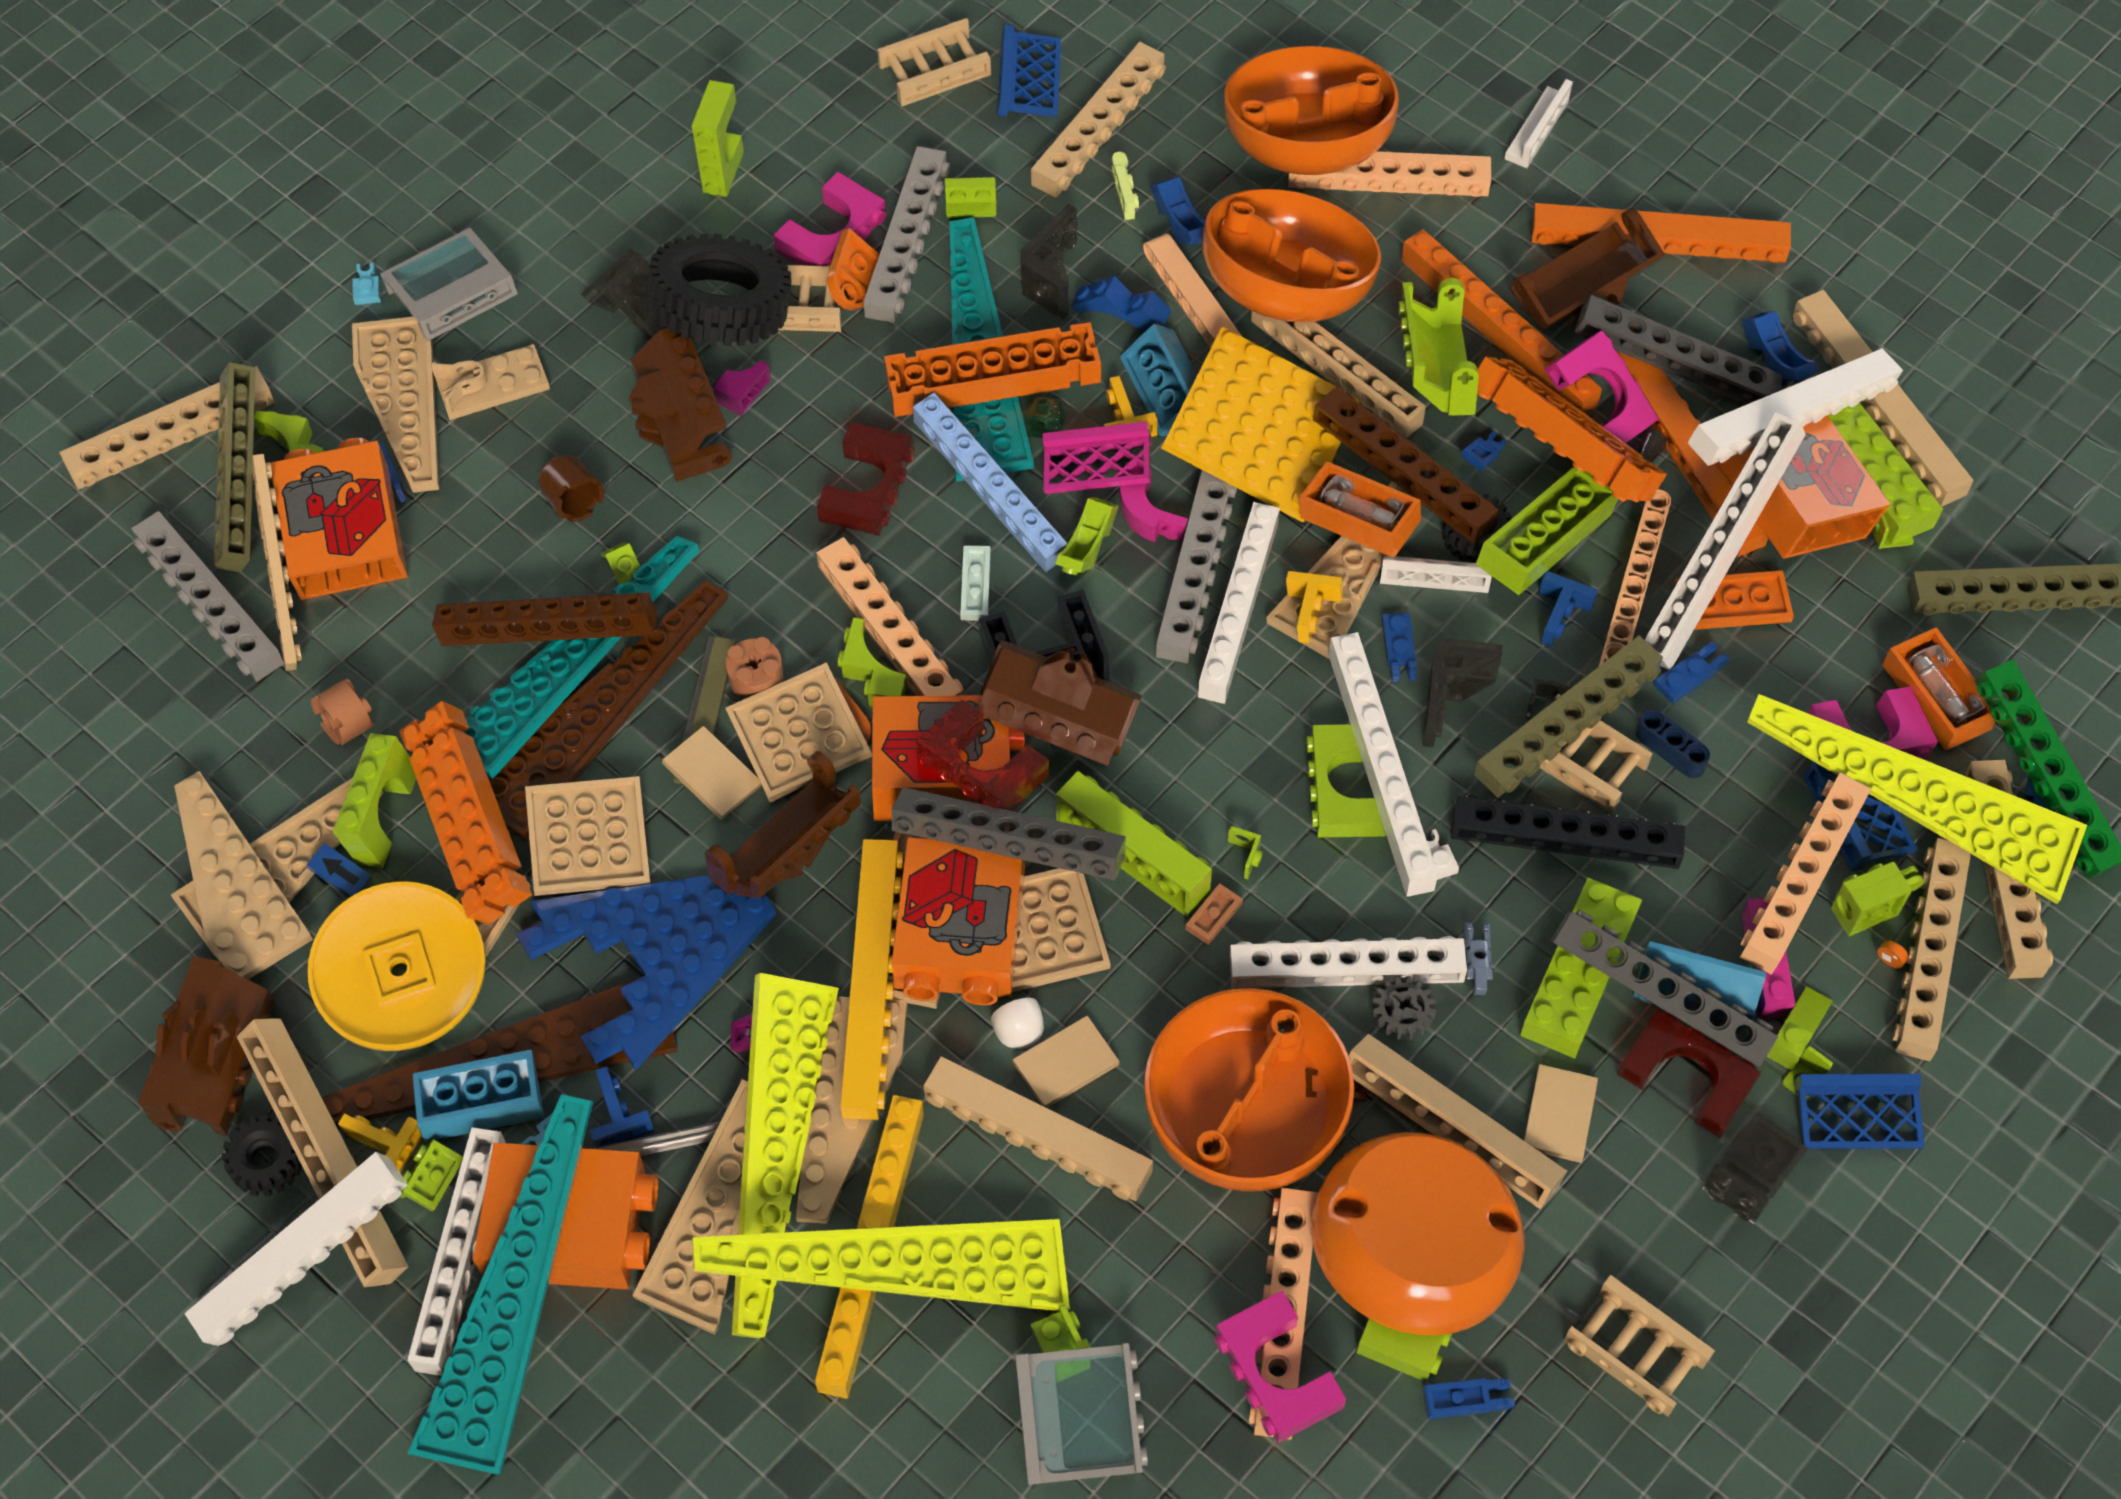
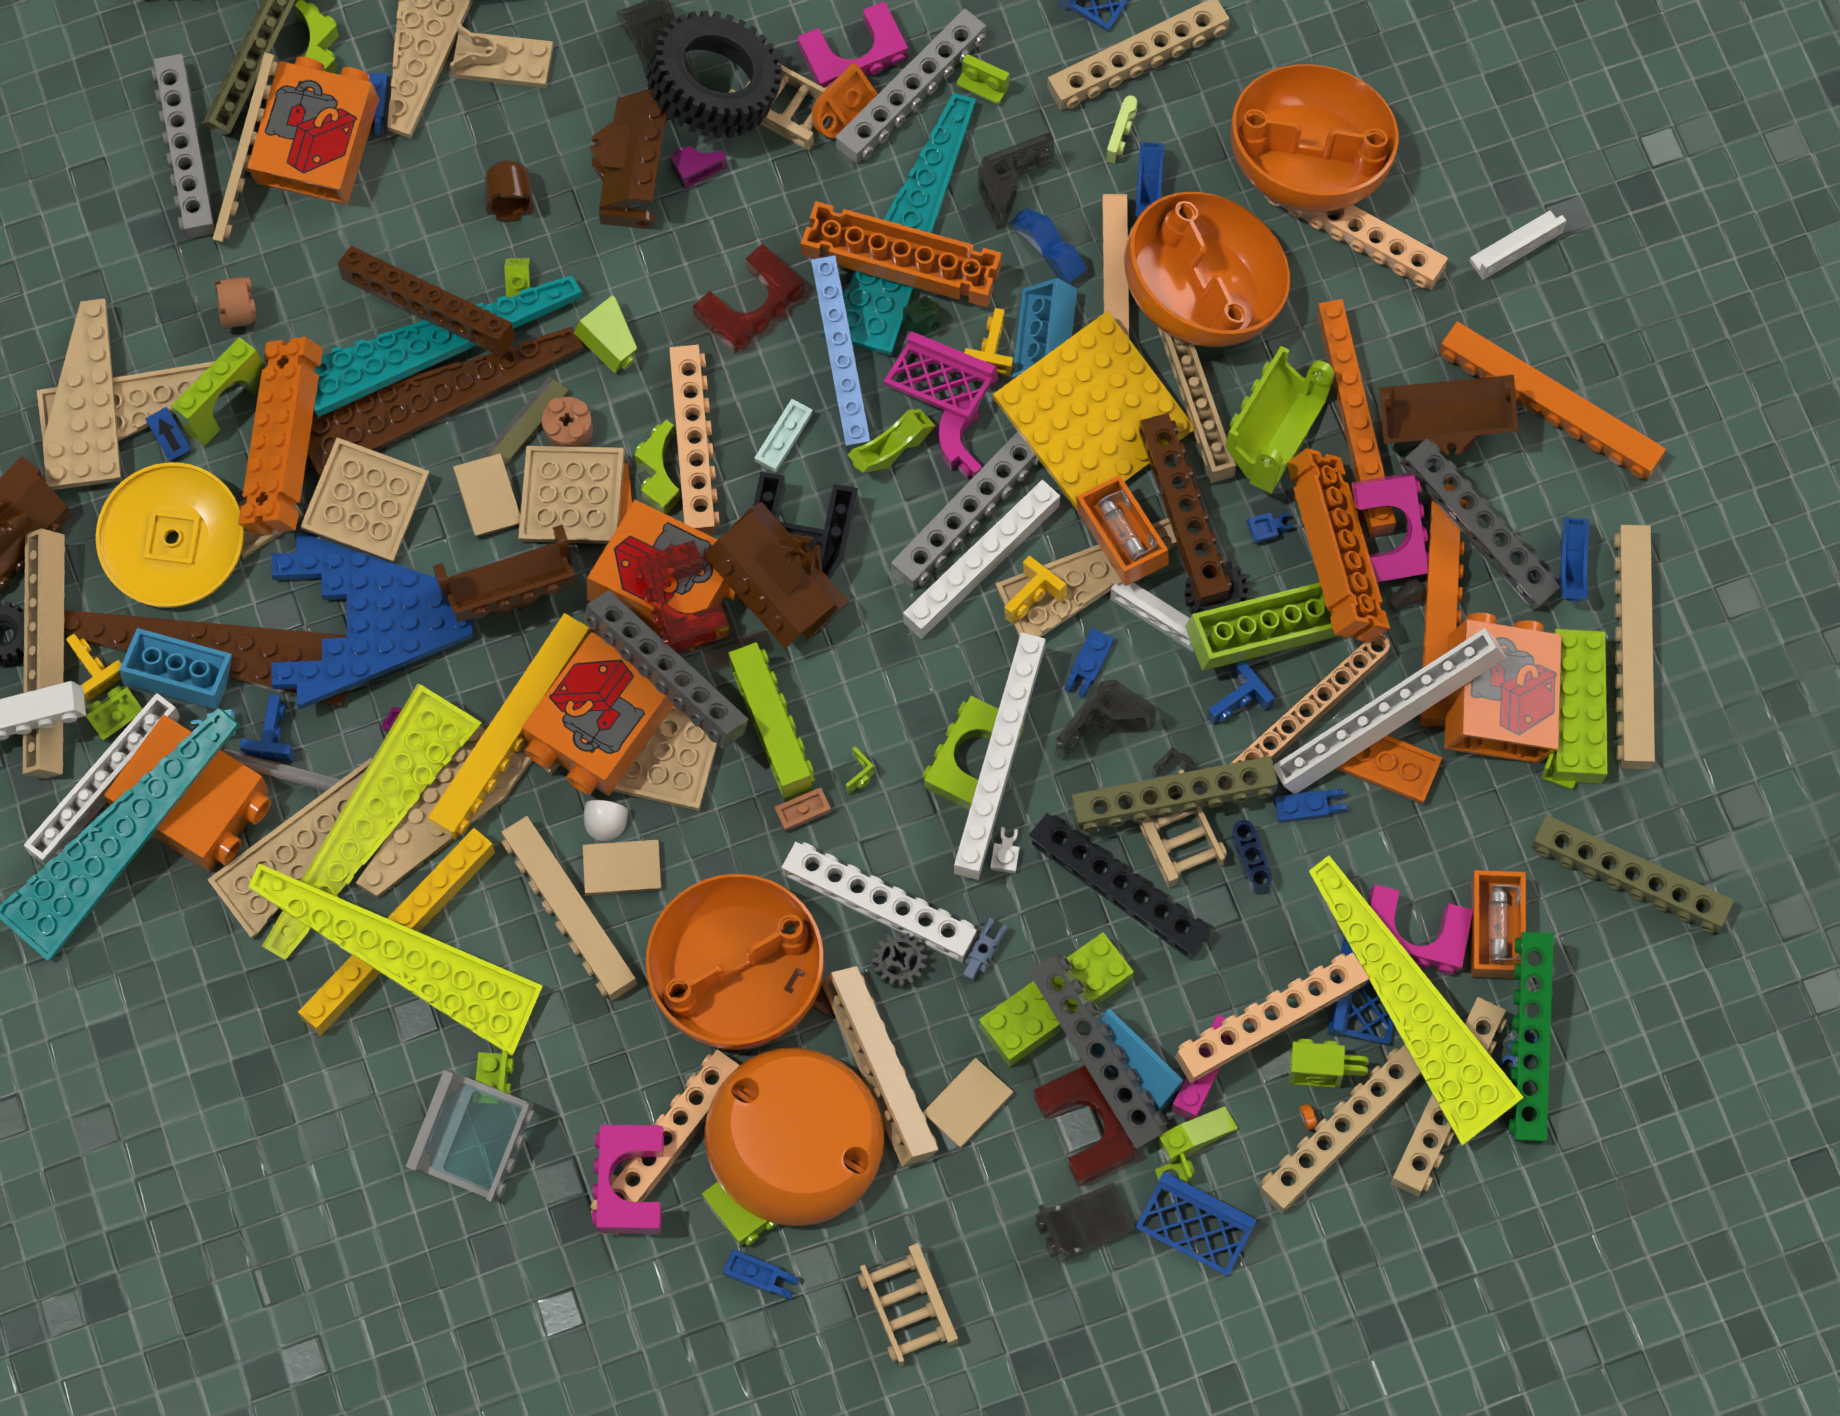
camera: 30 degrees right, 10 degrees up
white brick [1688,348,1903,466] -> none
none -> lime slope [574,295,637,373]

